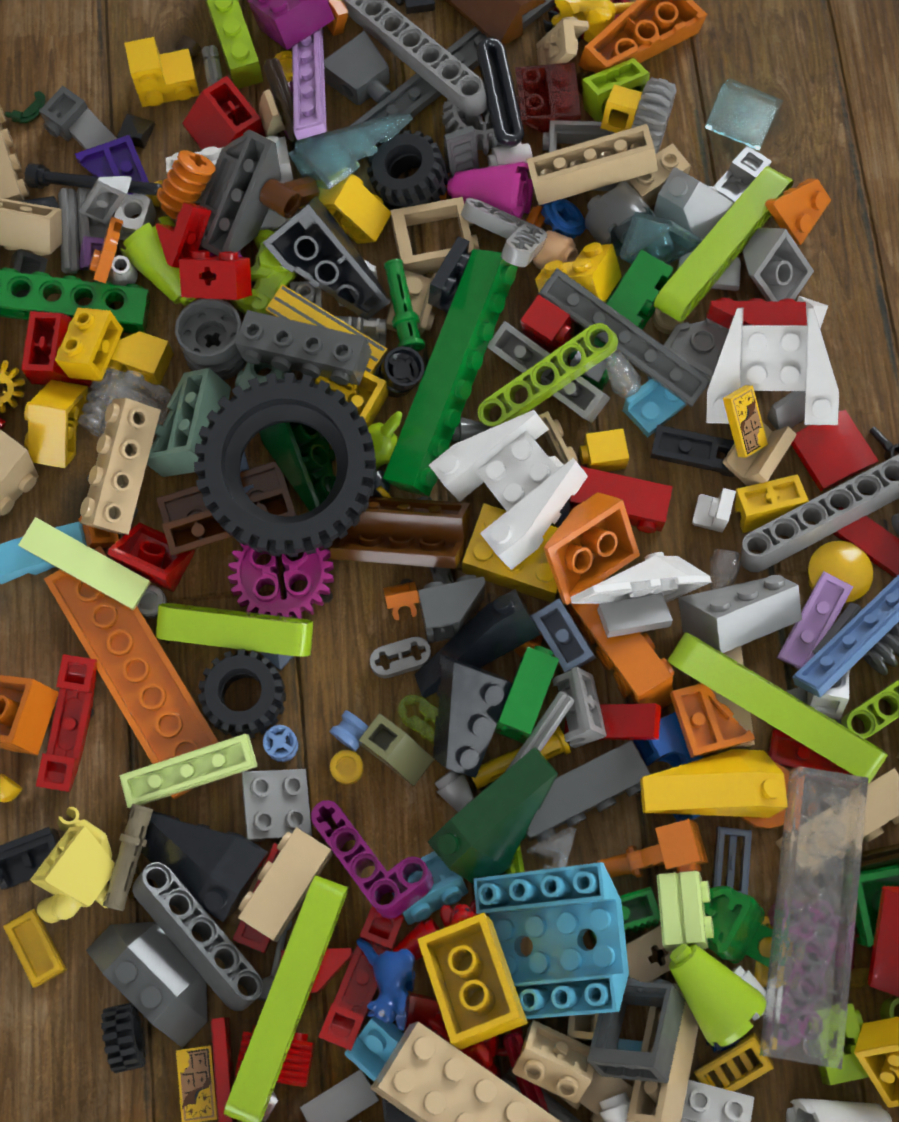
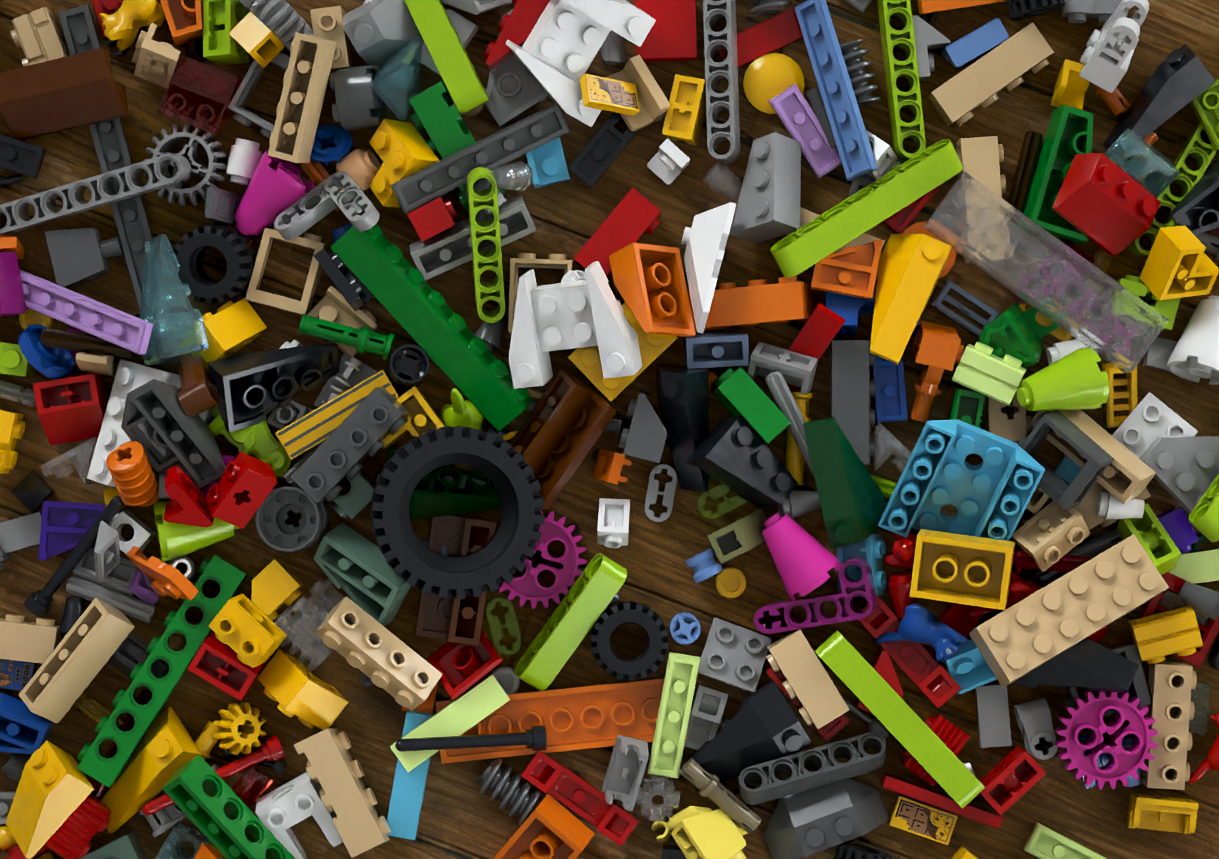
camera: 60 degrees left, 15 degrees up
black piece [477,37,524,148] -> none
yellow brick [579,428,629,472] -> none
light grey tile [597,593,673,638] -> none
none -> blue tile [19,324,75,379]
none -> clear slope [39,437,98,485]
none -> black piece [395,725,546,752]
none -> flat silver piece [473,758,540,826]
none -> clear neon green beam [486,597,522,655]
none -> white bracket [597,498,630,548]
none -> light grey hinge [602,735,649,811]
none -> clear brick [635,775,680,821]
none -> light grey slope [684,685,729,751]
none -> dark pink cone [761,512,842,601]
none -> blue hinge [871,355,908,423]
none -> light grey slope [1142,336,1178,372]

